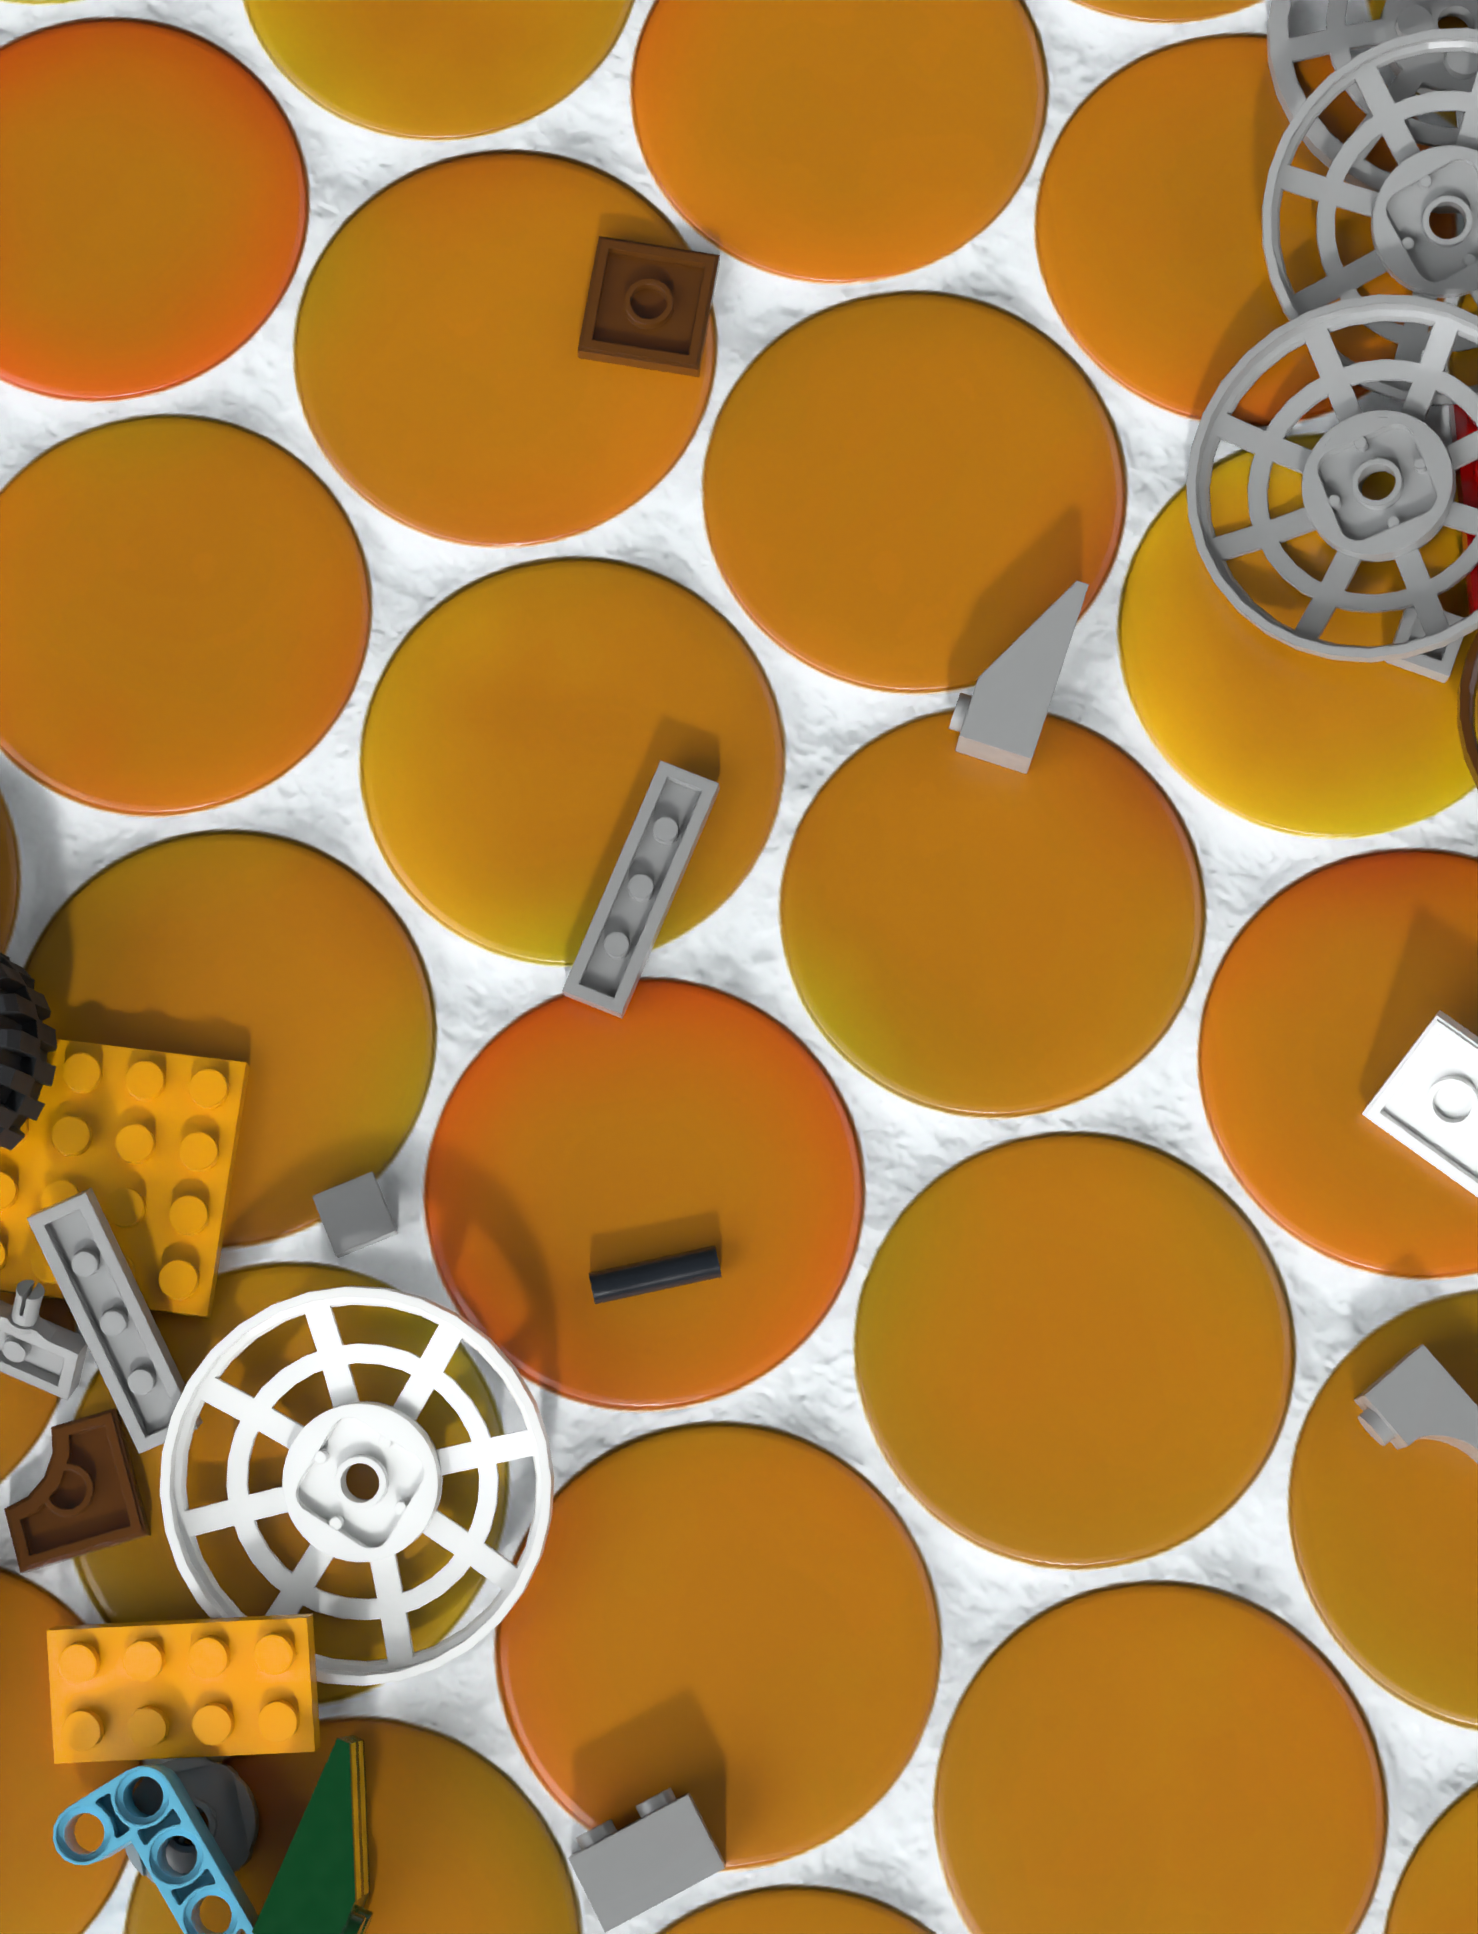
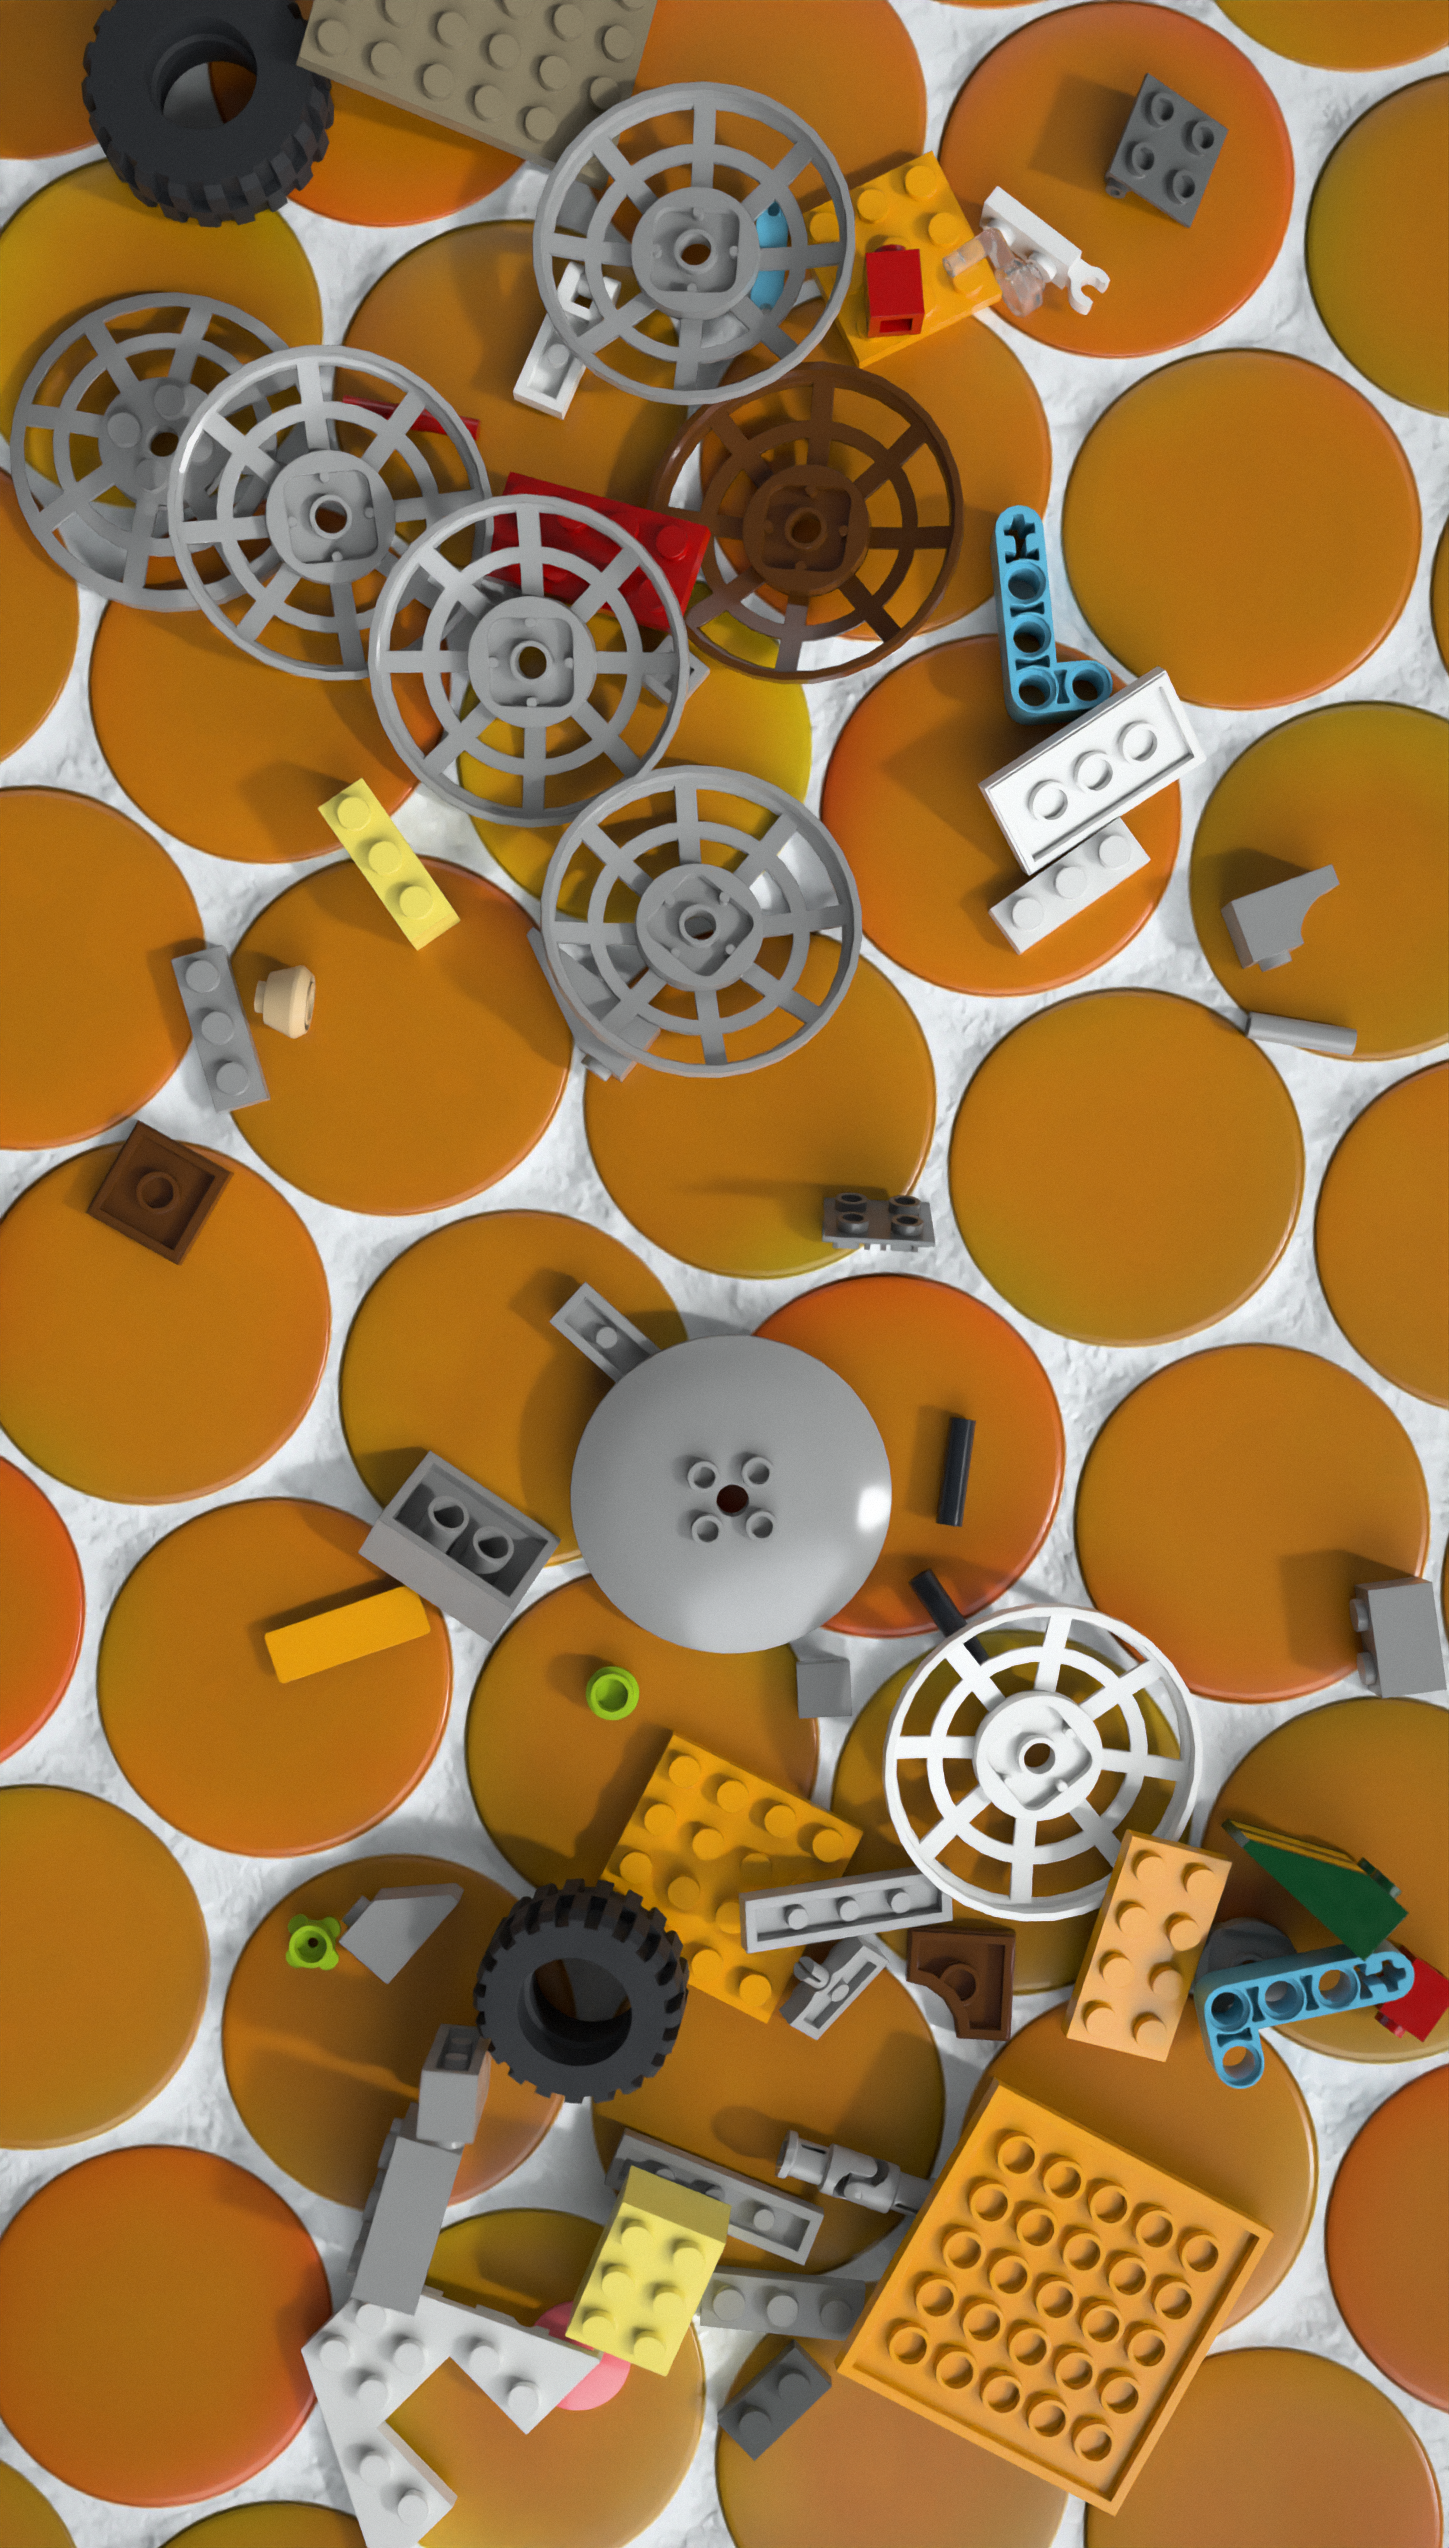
camera: 70 degrees left, 10 degrees up
none -> light grey plate [171,945,271,1114]
none -> tan cone [254,965,315,1039]
none -> light orange piece [264,1585,431,1683]
none -> light yellow brick [318,778,461,950]
none -> light grey slope [358,1451,562,1643]
none -> light grey dish [540,765,862,1078]
none -> light grey dish [571,1334,892,1653]
none -> lime plate [586,1666,639,1720]
none -> dark grey hinge [822,1192,935,1252]
none -> black piece [908,1568,990,1665]
none -> white plate [988,817,1151,955]
none -> light grey piece [1245,1012,1357,1055]

